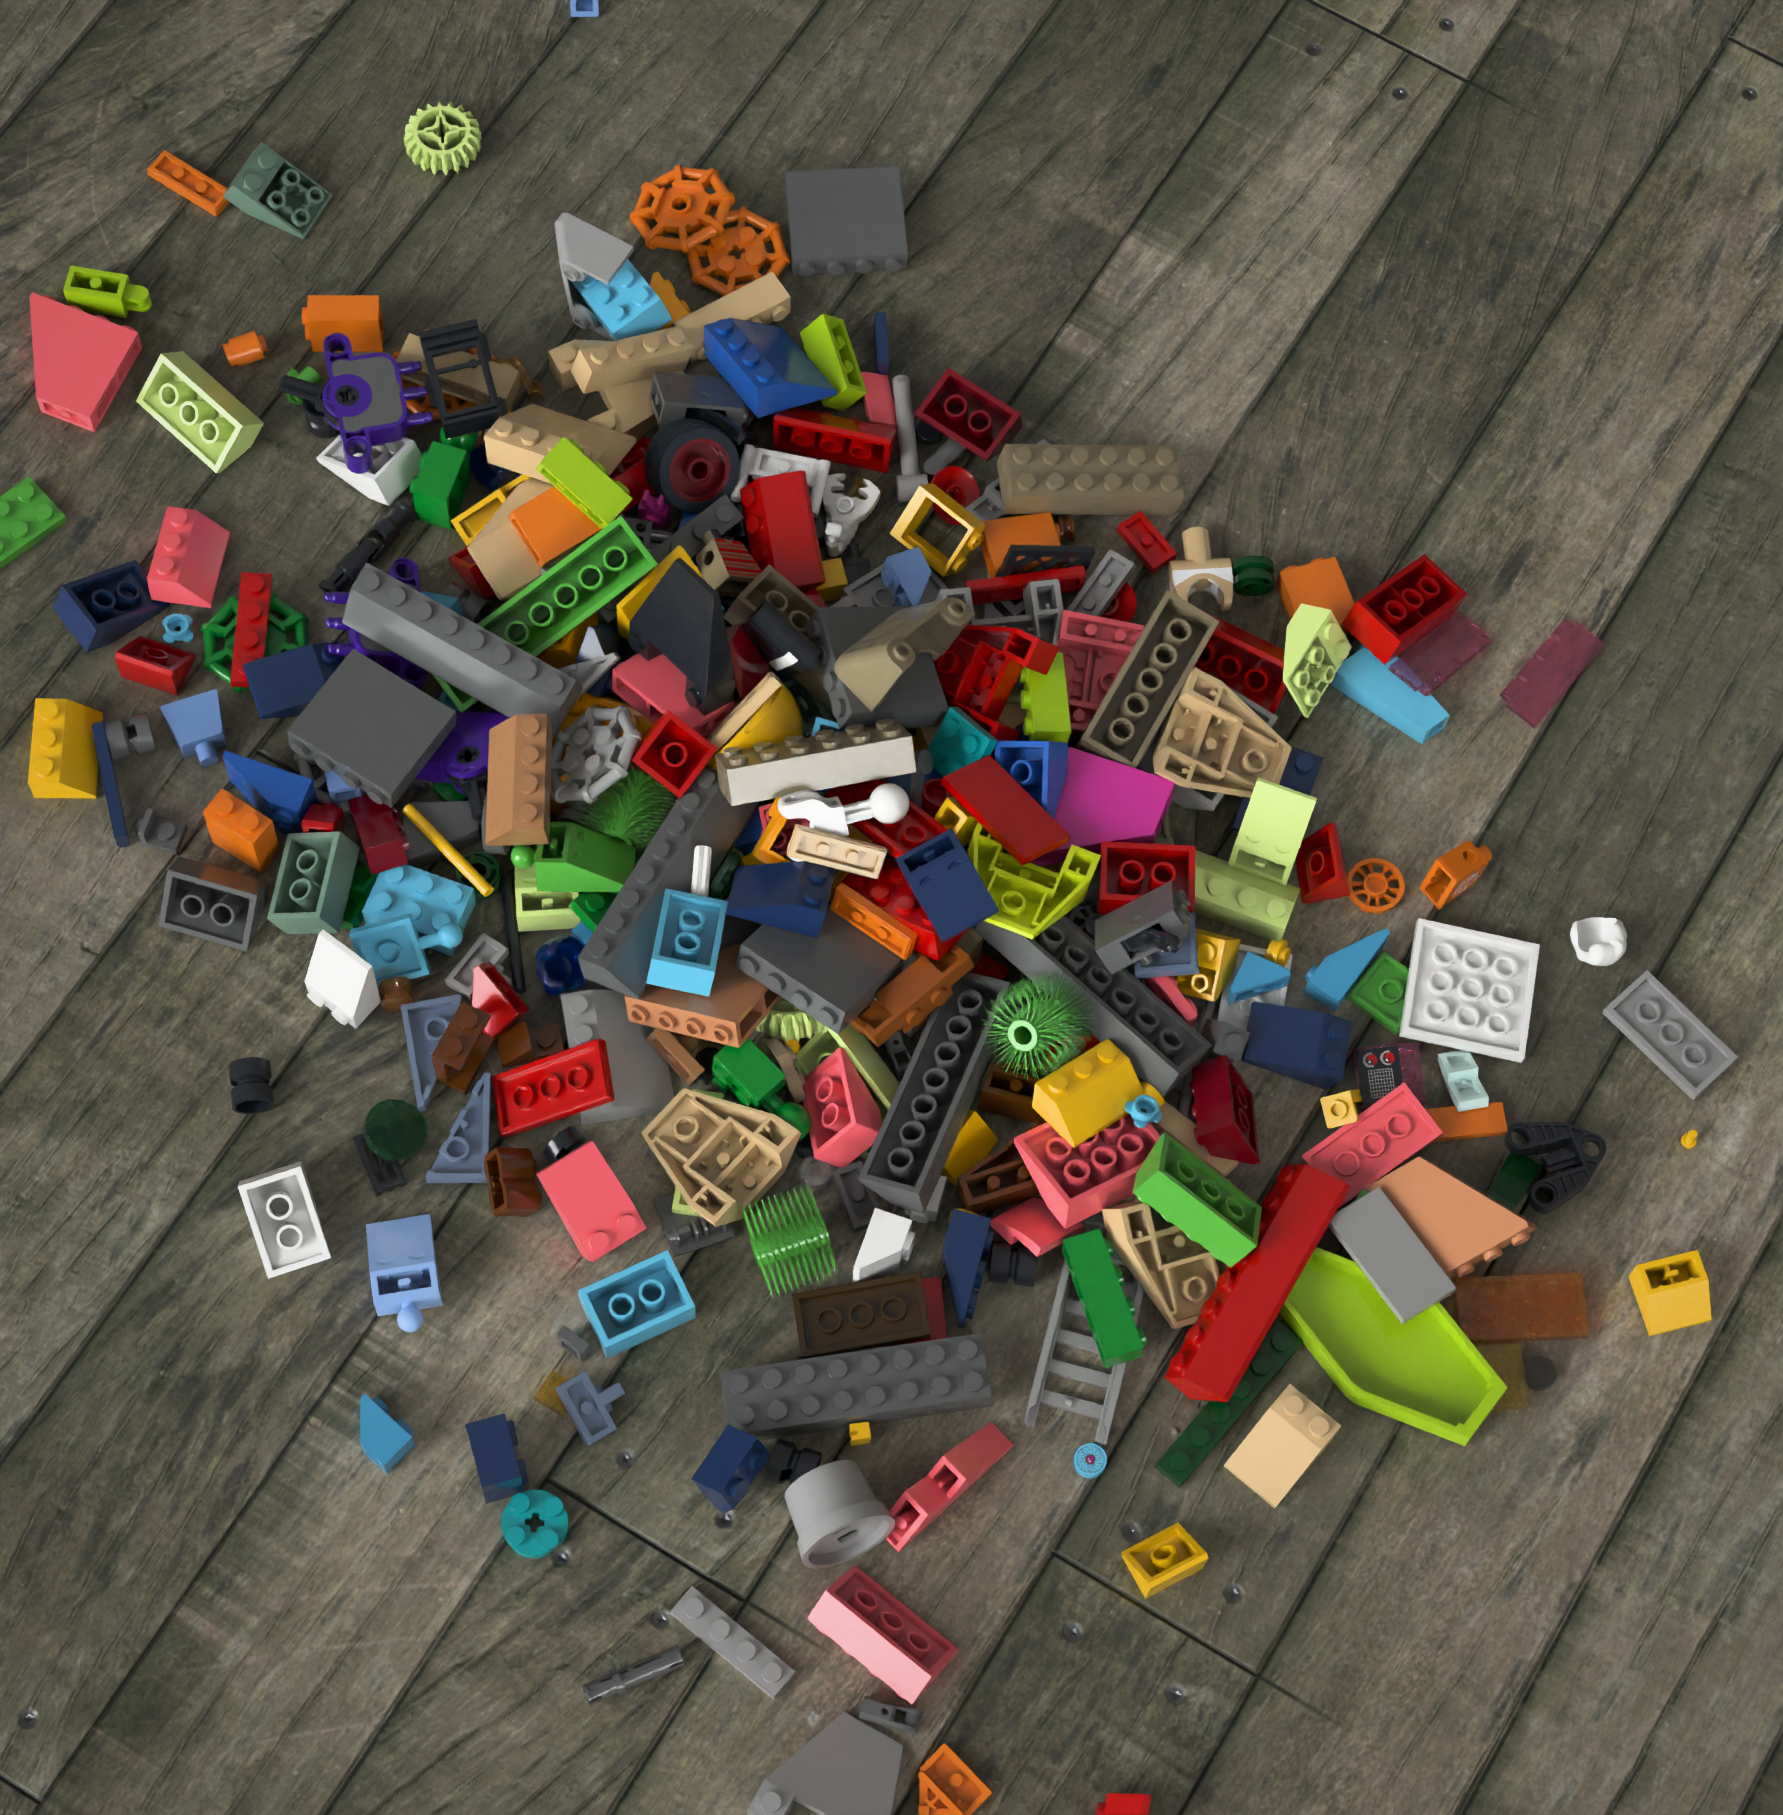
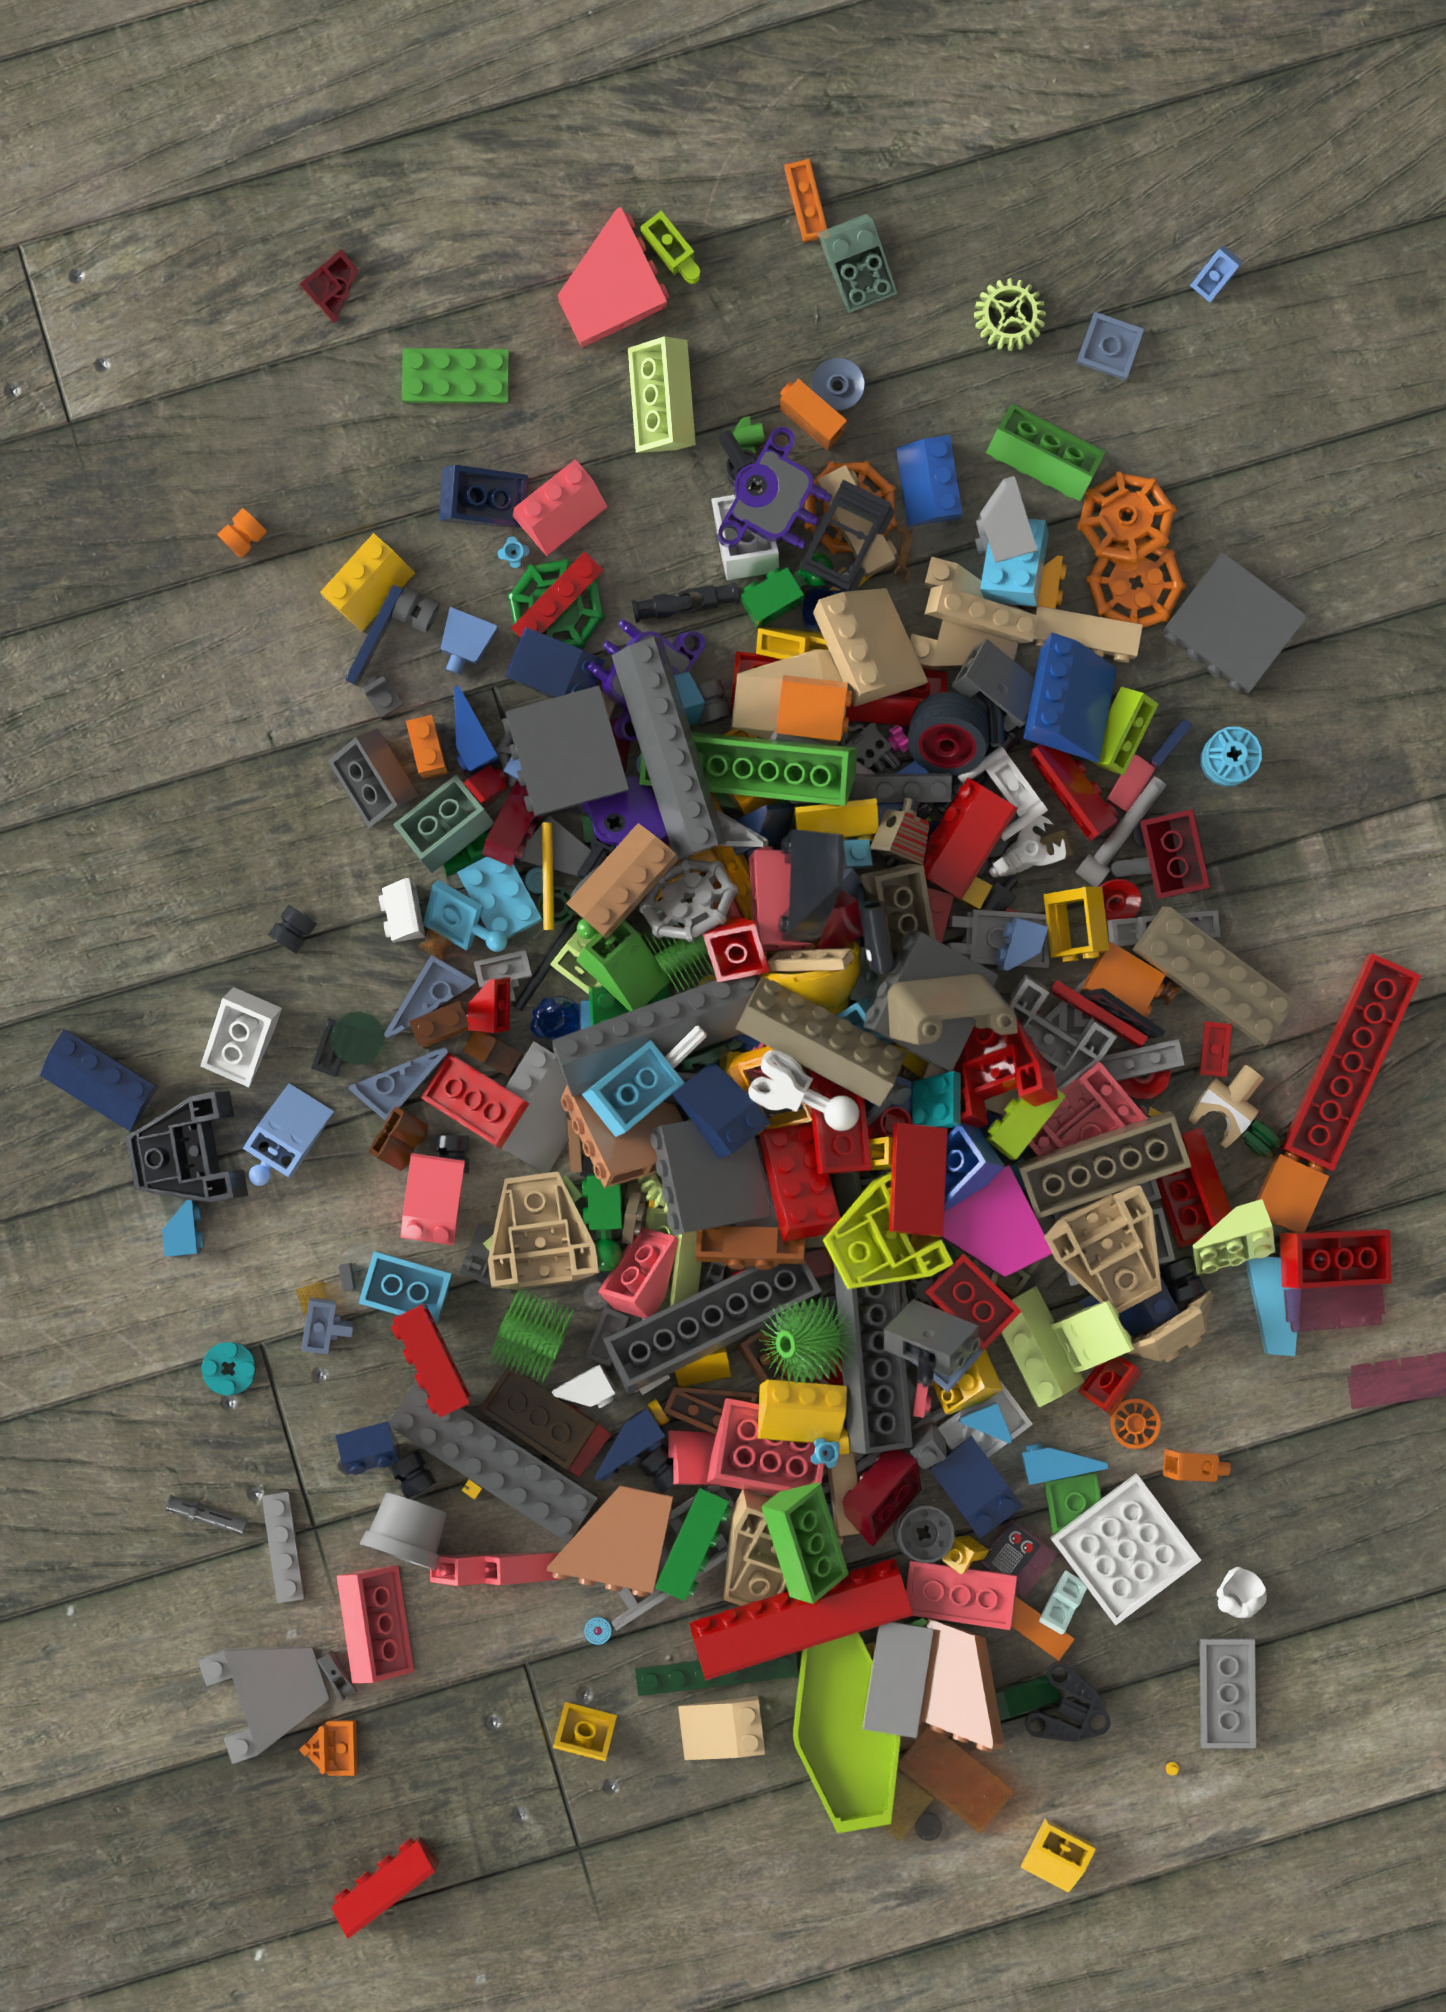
camera: 45 degrees right, 20 degrees up
red slope [115,636,196,696] -> none
orange brick [222,330,269,367] -> none
dark blue container [465,1413,529,1504] -> none
lime brick [535,436,633,529] -> none
tan tile [786,824,887,879] -> none
orange tile [830,883,918,960] -> none
dark blue slope [895,829,999,942] -> none
yellow plate [1265,939,1291,966] -> none
none -> dark blue slope [40,1029,159,1132]
none -> black wedge [126,1090,248,1202]
none -> red brick [391,1303,473,1418]
none -> medium azure tile [525,867,543,895]
none -> nougat slope [547,1485,674,1597]
none -> sand blue dish [811,358,864,411]
none -> dark grey wheel [893,1504,955,1563]
none -> blue slope [896,435,962,527]
none -> bright green slope [986,404,1106,501]
none -> sand blue plate [1076,312,1144,381]
none -> tan wedge [1125,1290,1214,1363]
none -> black wheel [1159,1255,1205,1303]
none -> medium azure wheel [1200,727,1262,787]
none -> red brick [1280,953,1421,1171]

